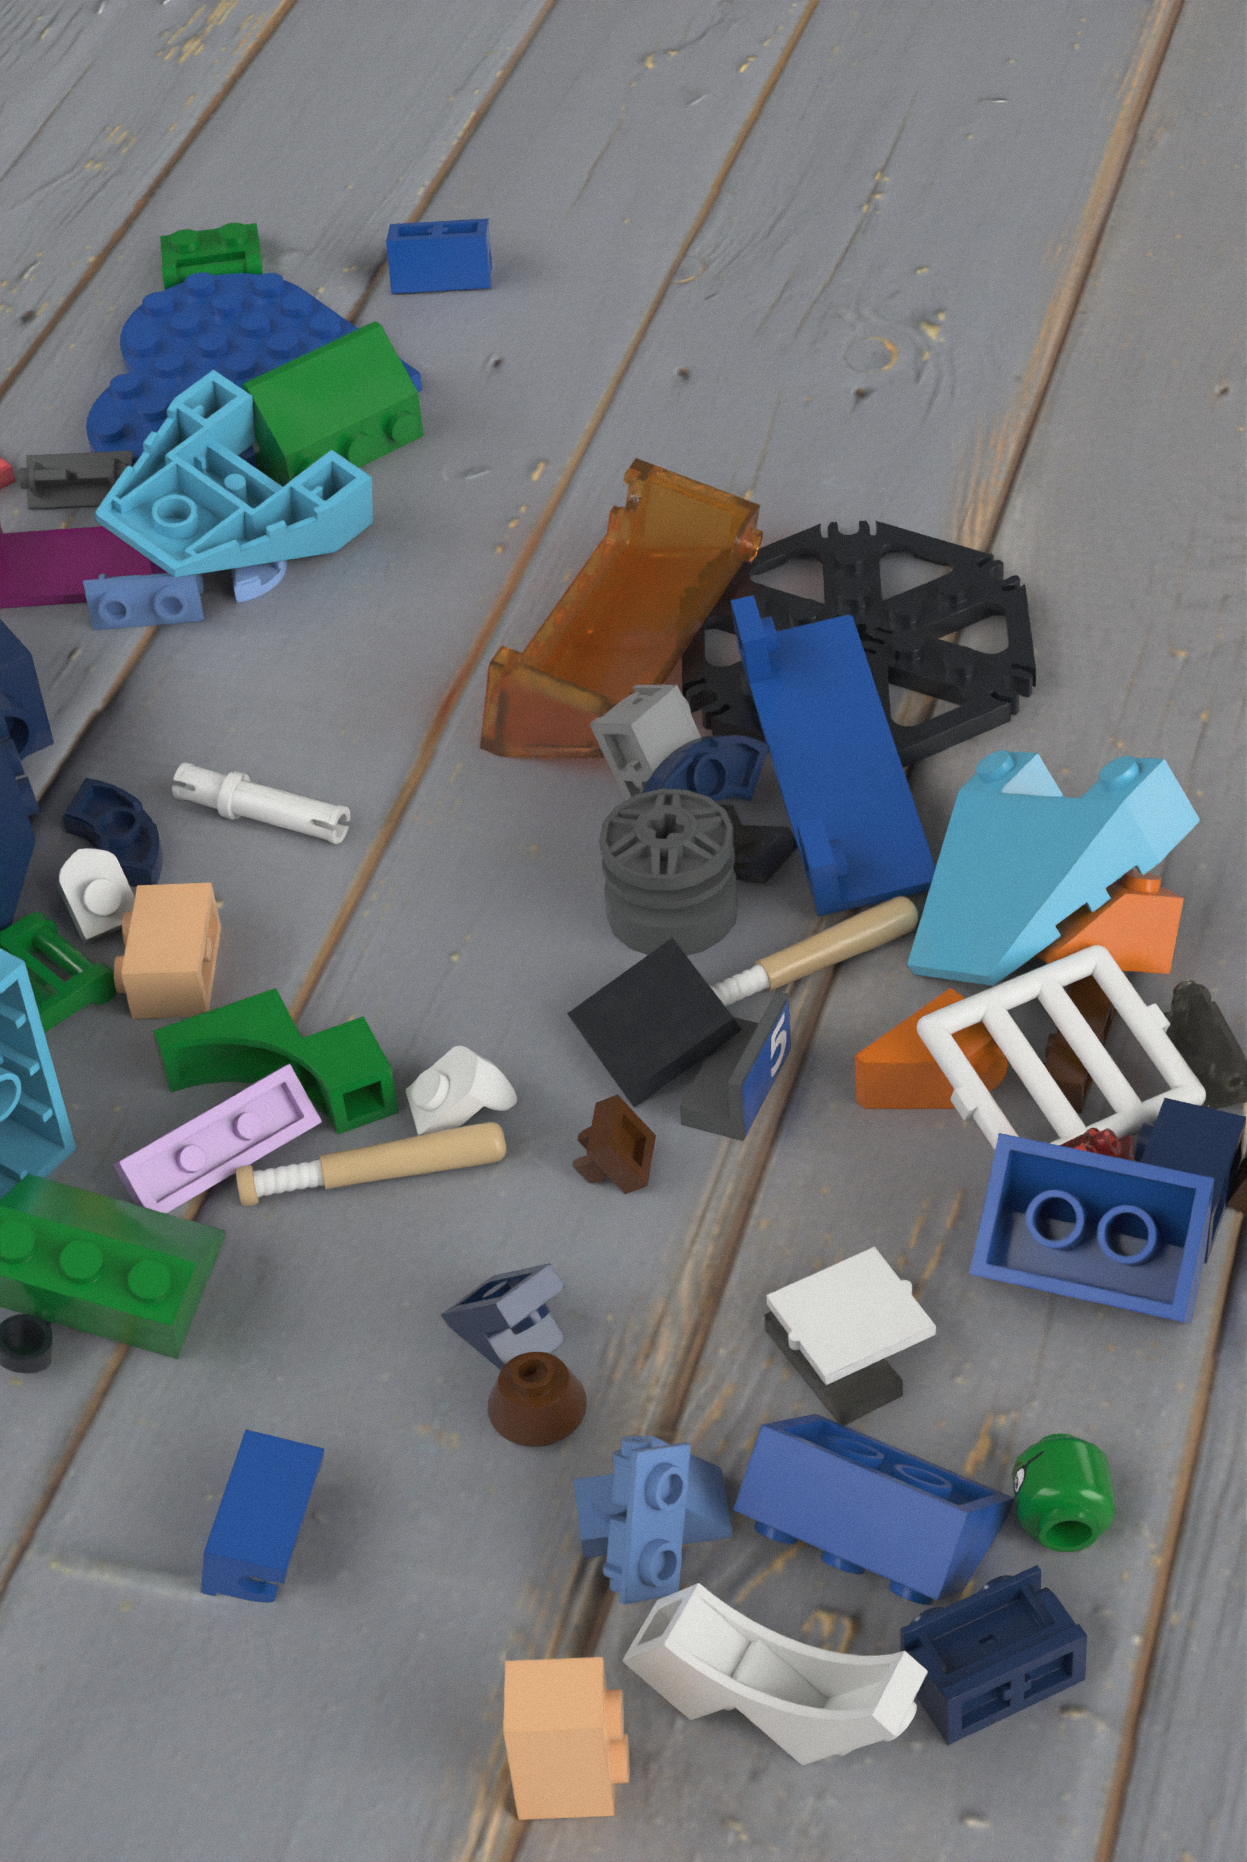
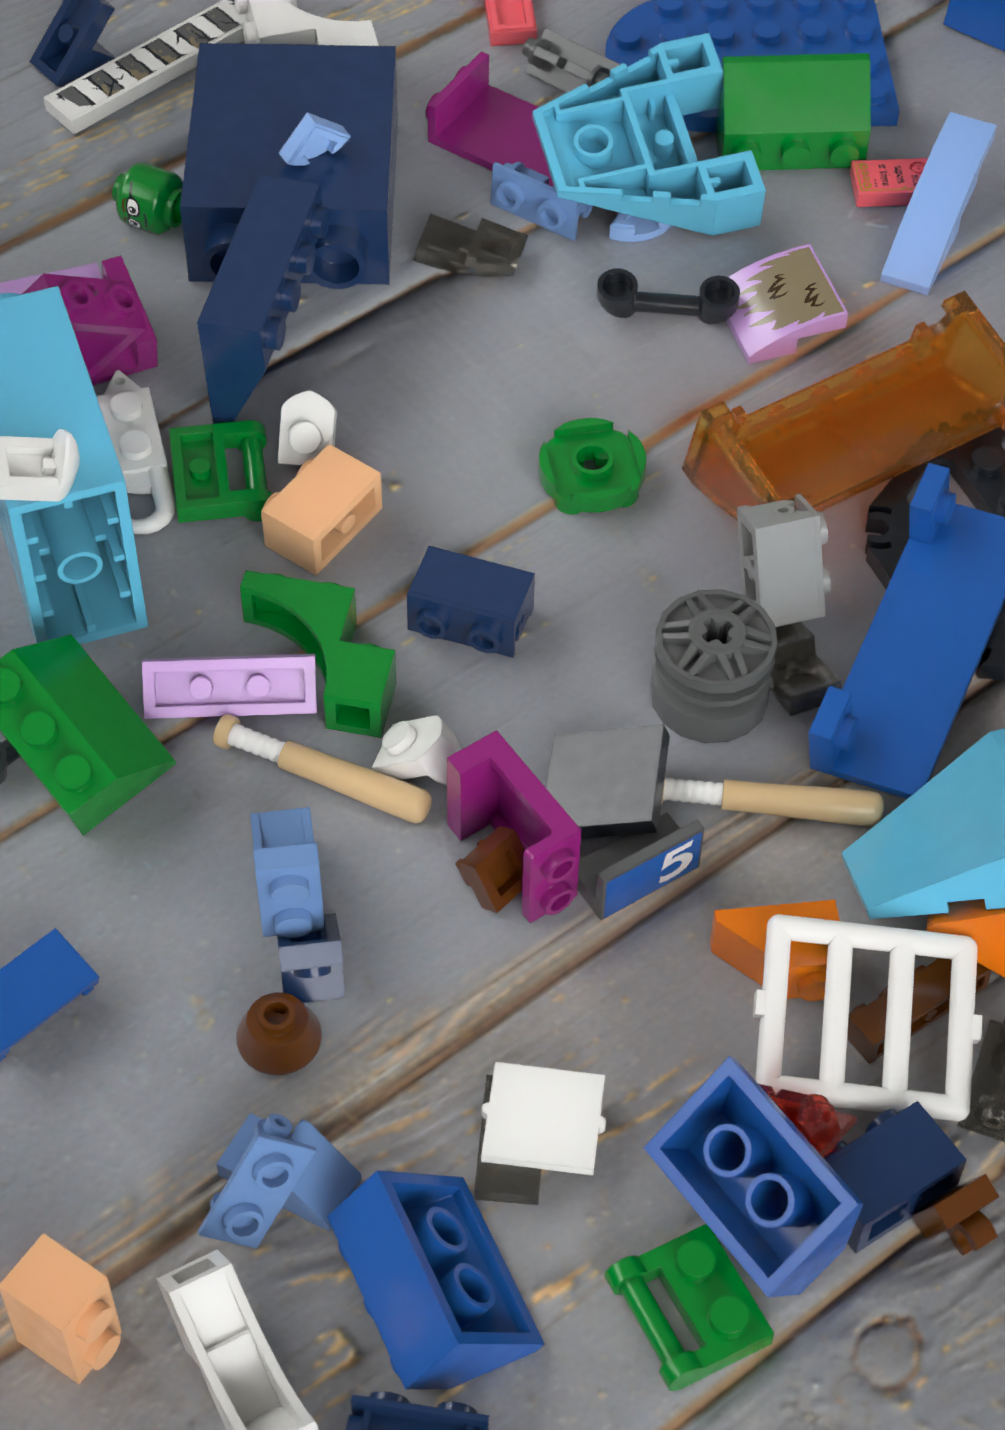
camera: 30 degrees right, 10 degrees up
dark blue tile [62,778,163,887] -> none
white pin [172,762,350,844] -> none
dark blue tile [641,735,769,802] -> none
green head [1012,1433,1116,1552] -> none
none -> medium blue arch [250,807,325,938]
none -> dark blue hinge [407,546,535,658]
none -> clear smoke slope [413,213,528,277]
none -> magenta panel [447,730,581,923]
none -> green plate [538,418,646,515]
none -> black bar [597,268,740,324]
none -> green plate [604,1224,774,1391]
none -> slope [726,244,848,364]
none -> coral tile [849,158,928,207]
none -> light blue slope [880,112,997,296]

